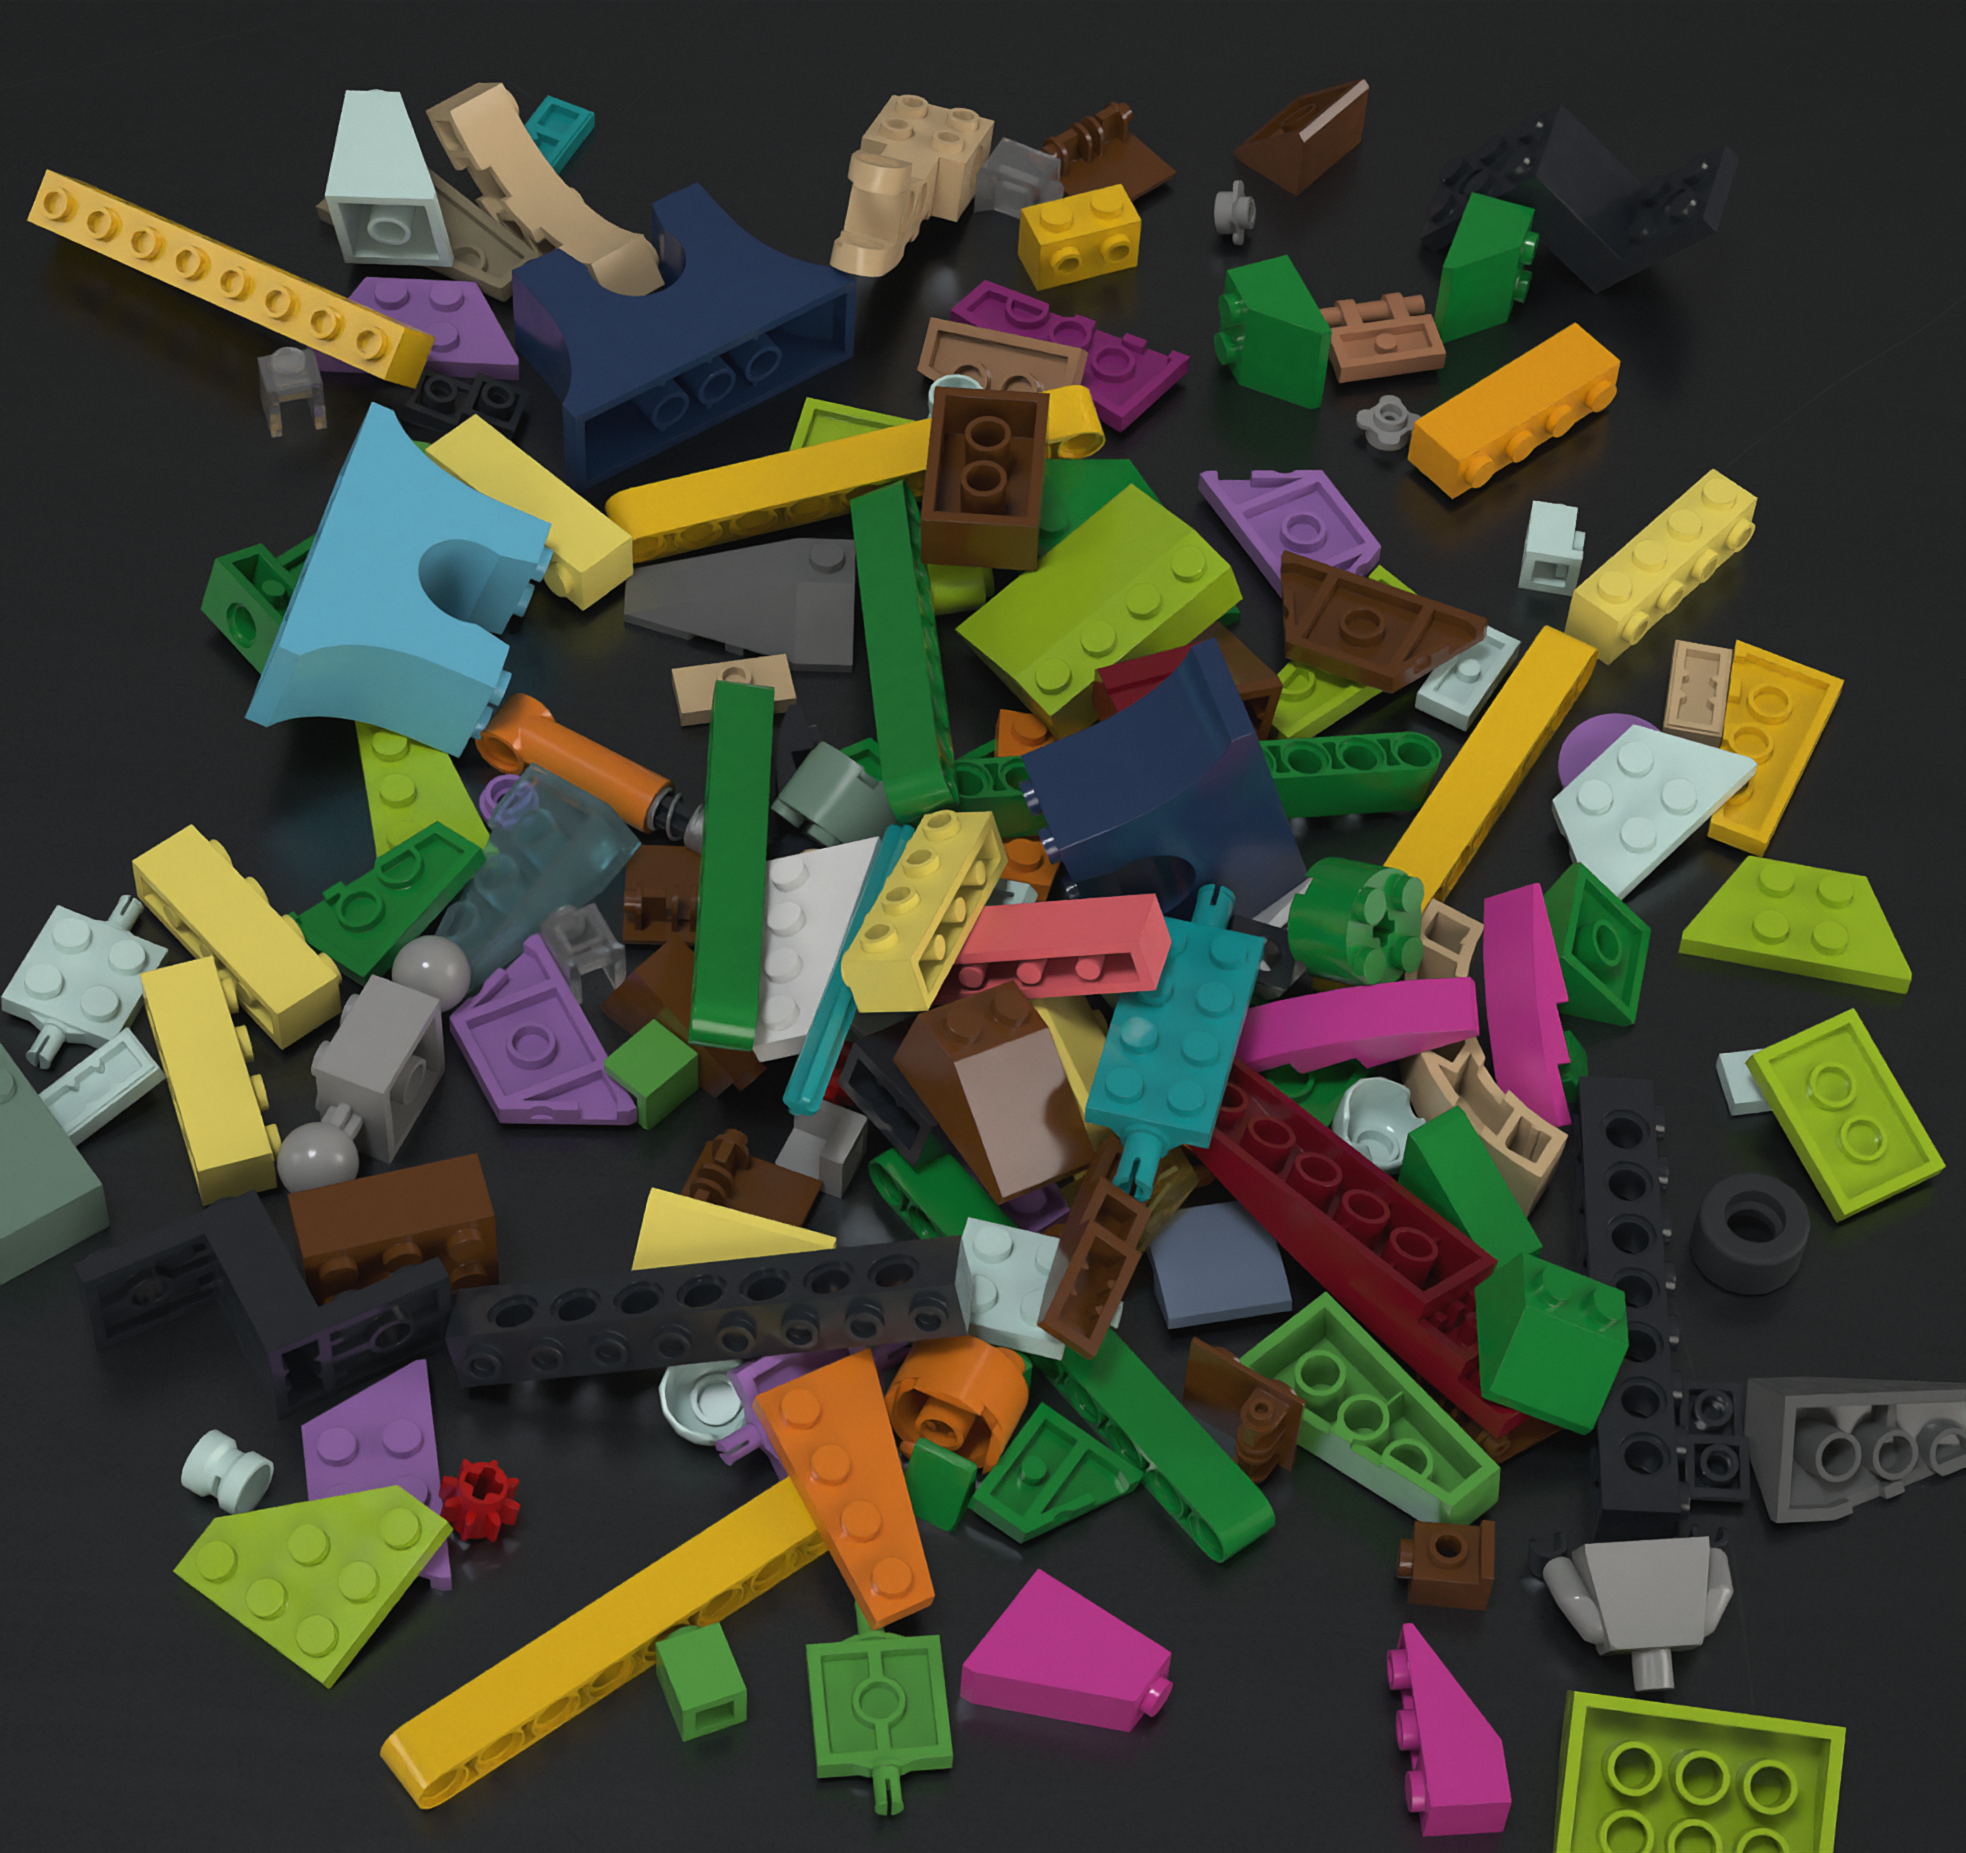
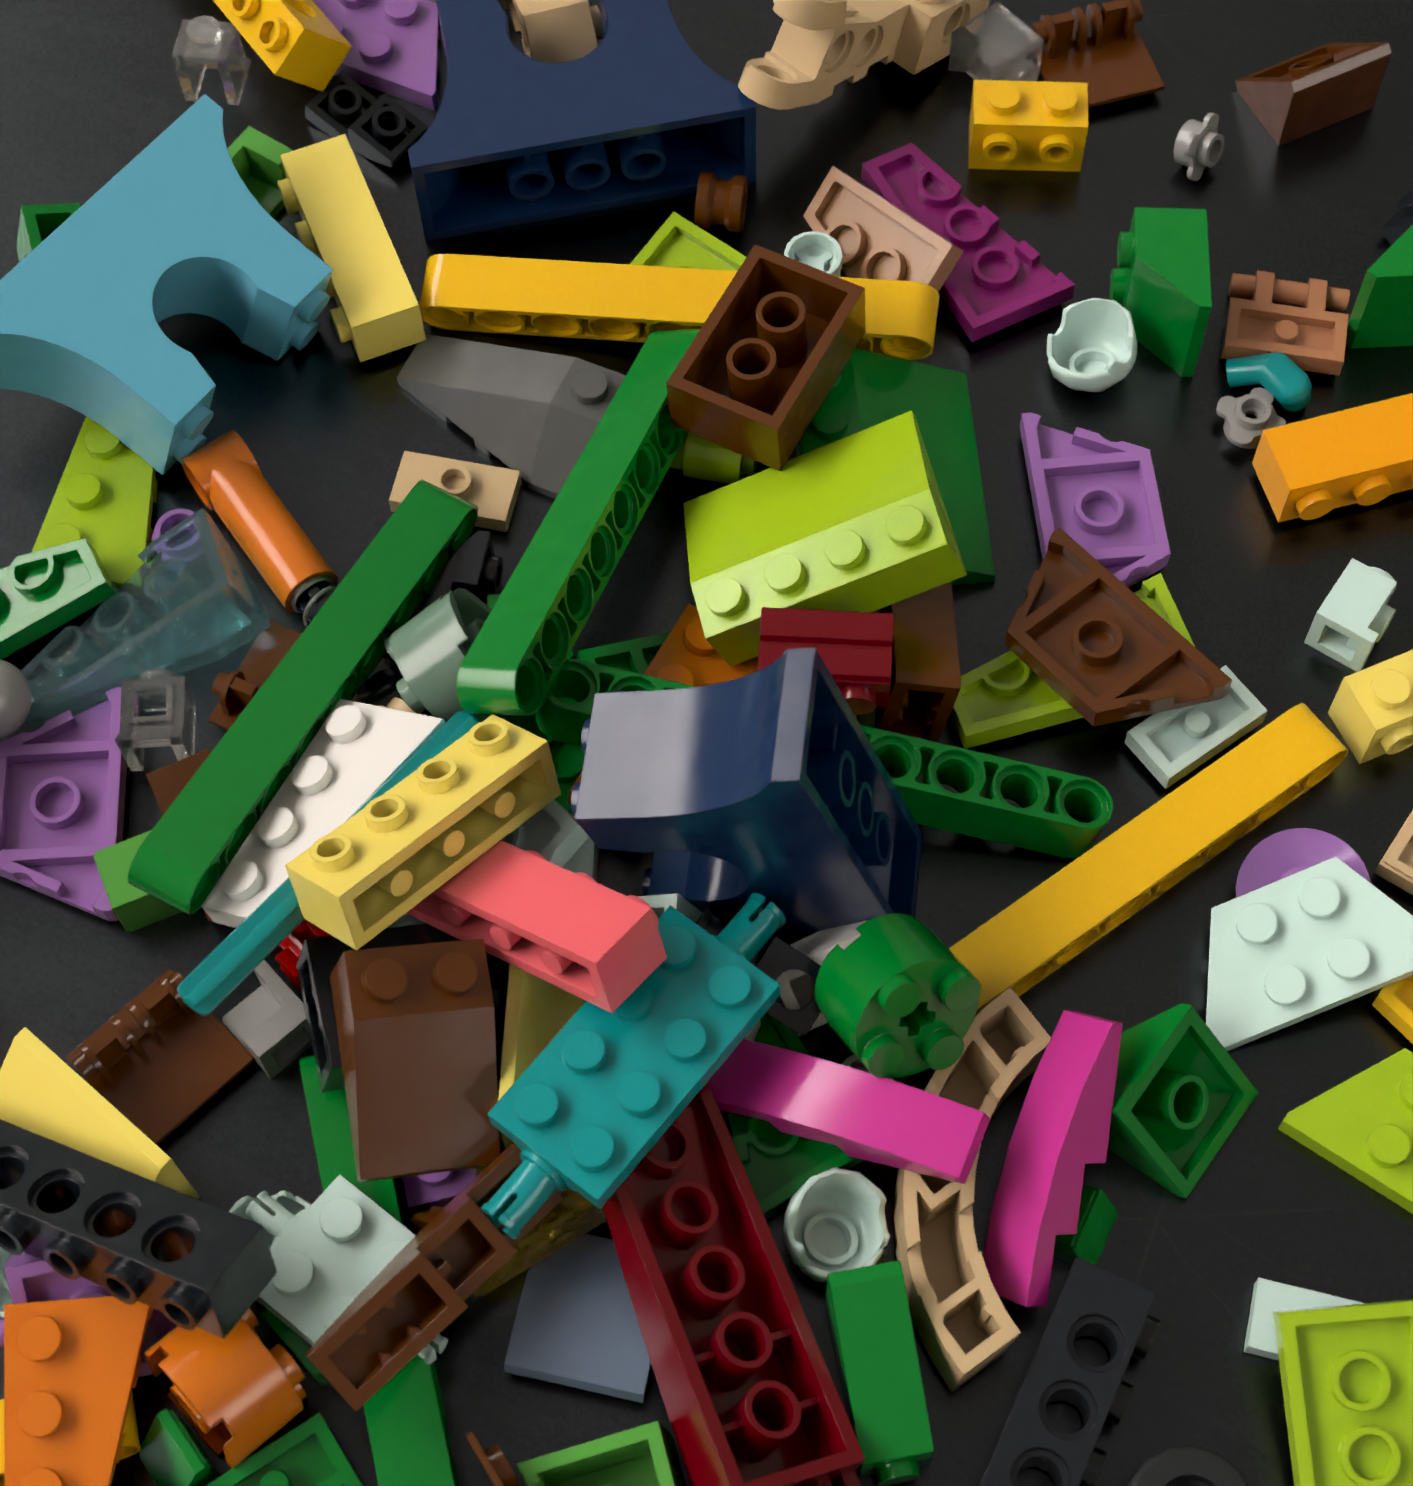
camera: 30 degrees right, 10 degrees up
none -> reddish brown wheel [694,171,748,234]
none -> light aqua hair [1047,298,1138,392]
none -> teal arm [1226,352,1312,412]

